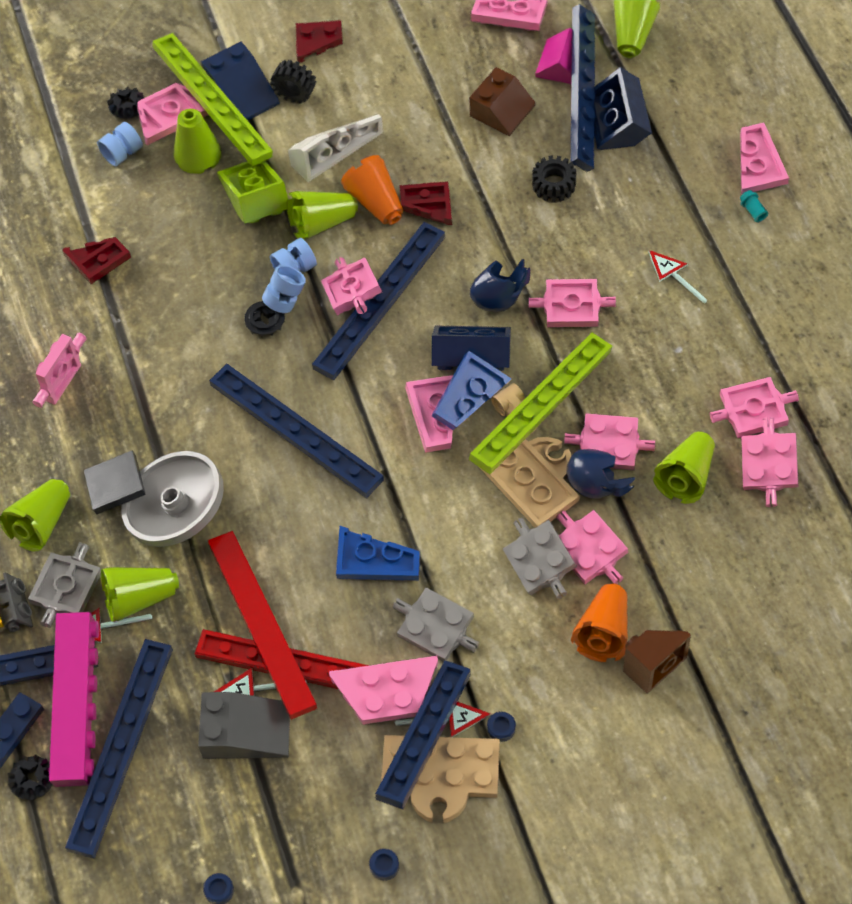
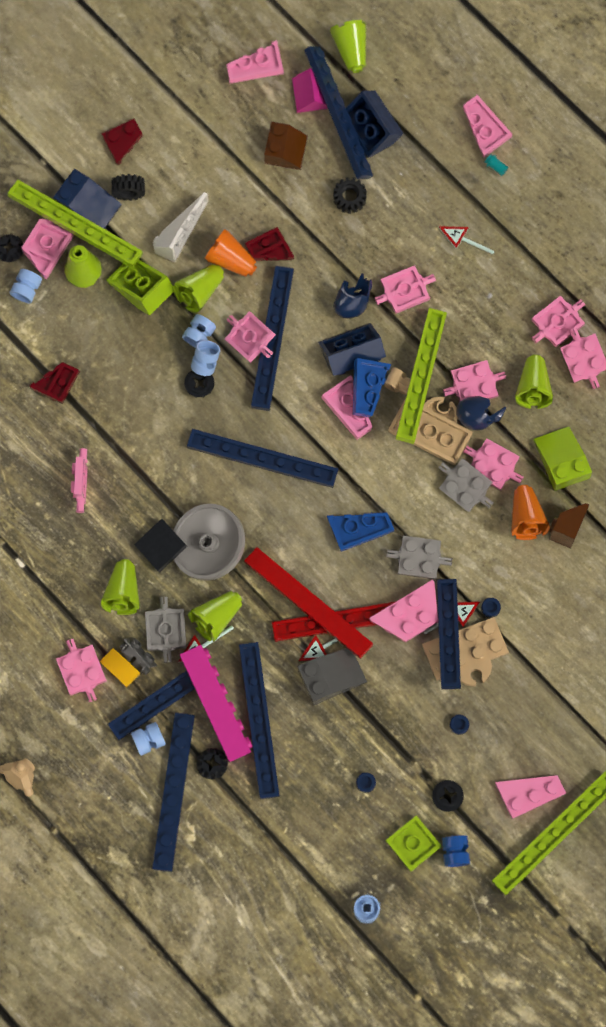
camera: 25 degrees left, 15 degrees up
none -> lime slope [534,426,592,491]

